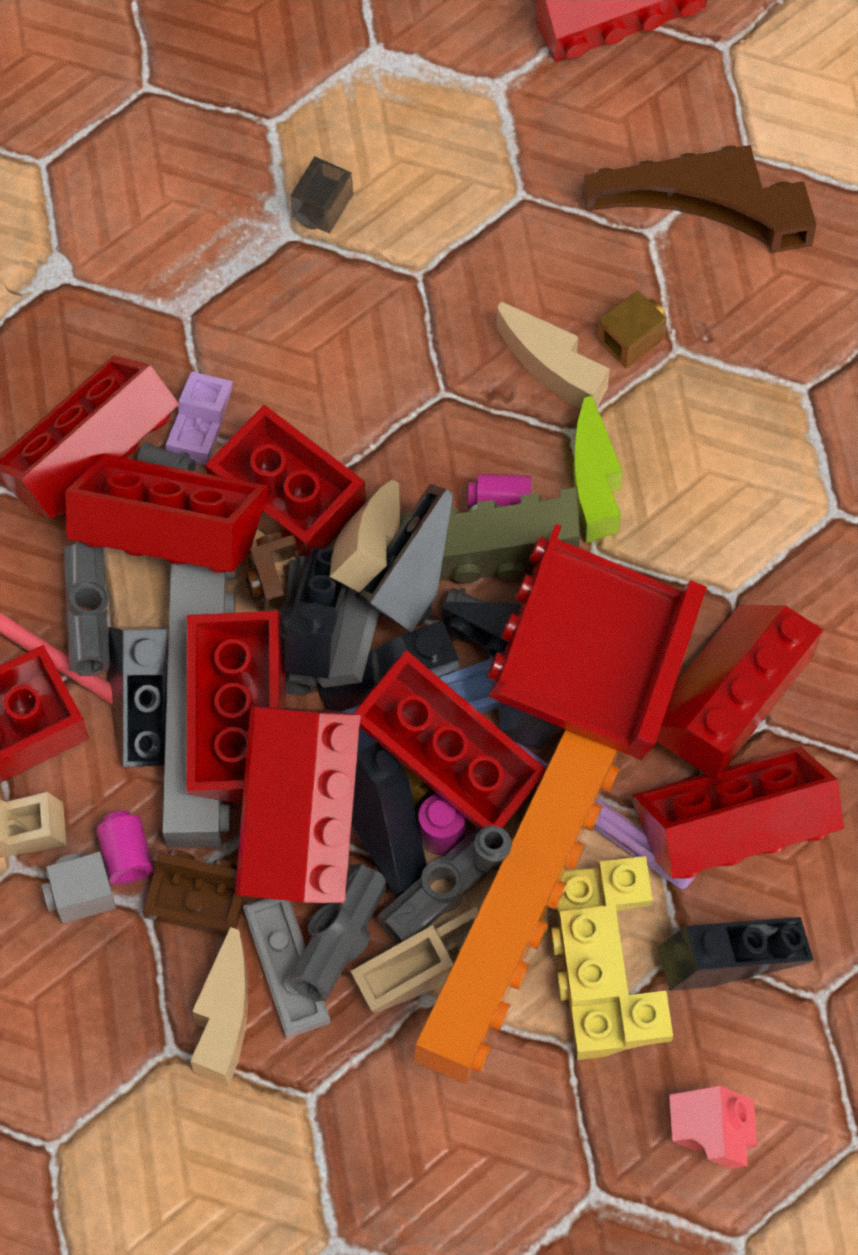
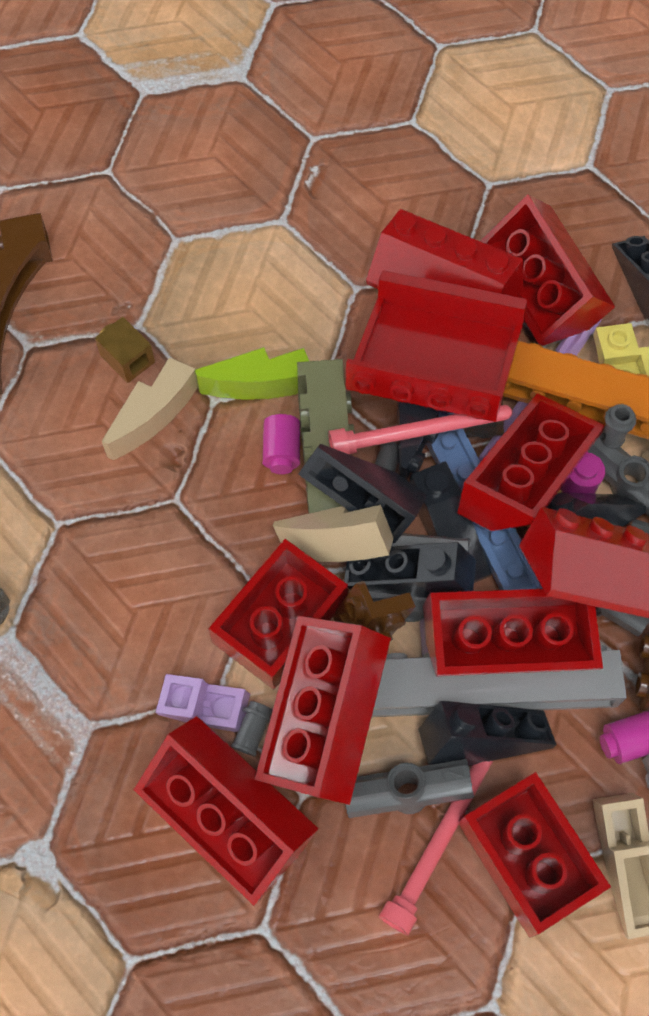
camera: 95 degrees left, 0 degrees up
none -> coral piece [328,405,512,455]

